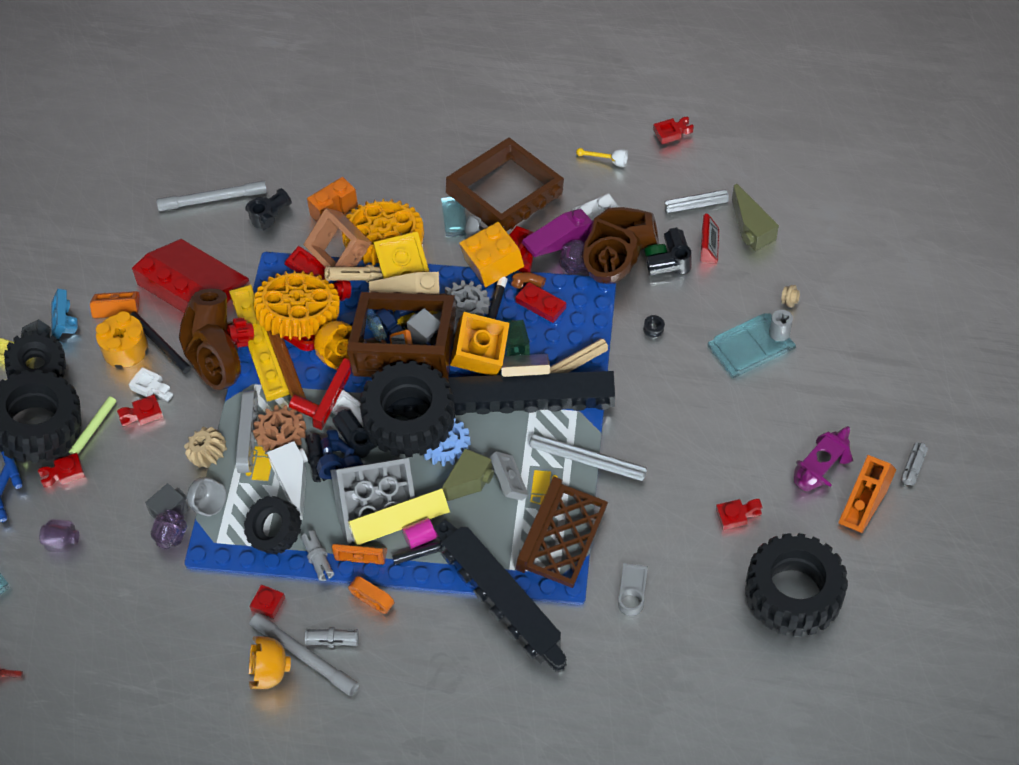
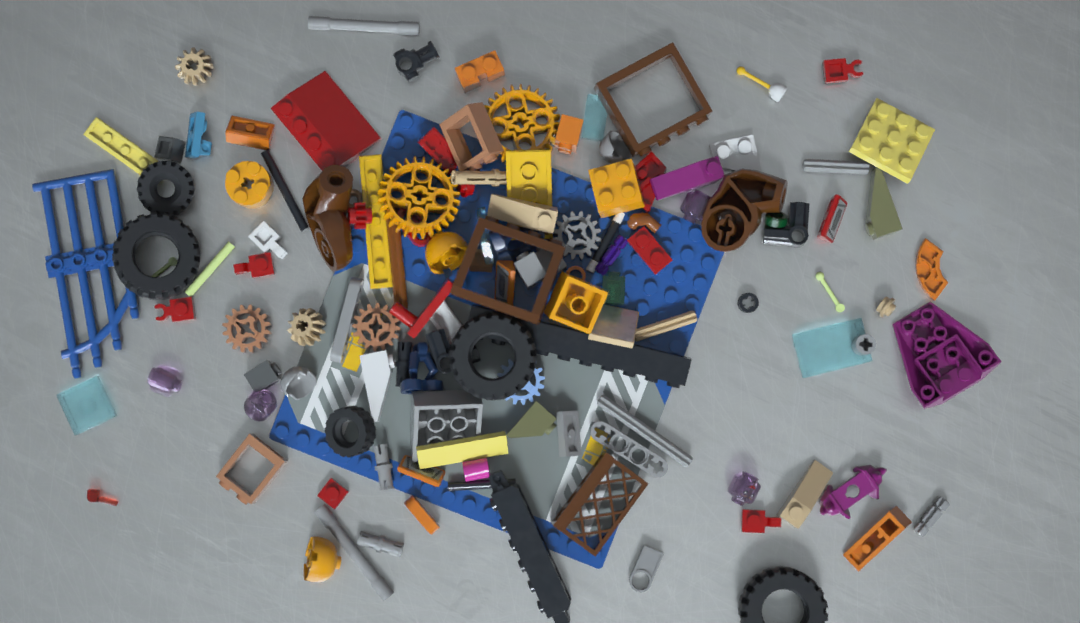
camera: 15 degrees right, 30 degrees up
none -> tan gear [175,47,214,86]
none -> nougat window [216,434,288,505]
none -> nougat gear [222,304,272,353]
none -> orange brick [555,114,584,155]
none -> light grey beam [590,421,668,477]
none -> dark purple axle [595,235,628,276]
none -> clear purple head [727,471,761,506]
none -> tan slope [776,460,833,529]
none -> yellowish green hinge [816,272,845,312]
none -> light yellow plate [849,98,935,184]
none -> magenta wedge [893,301,1001,409]
none -> orange tile [915,238,948,301]

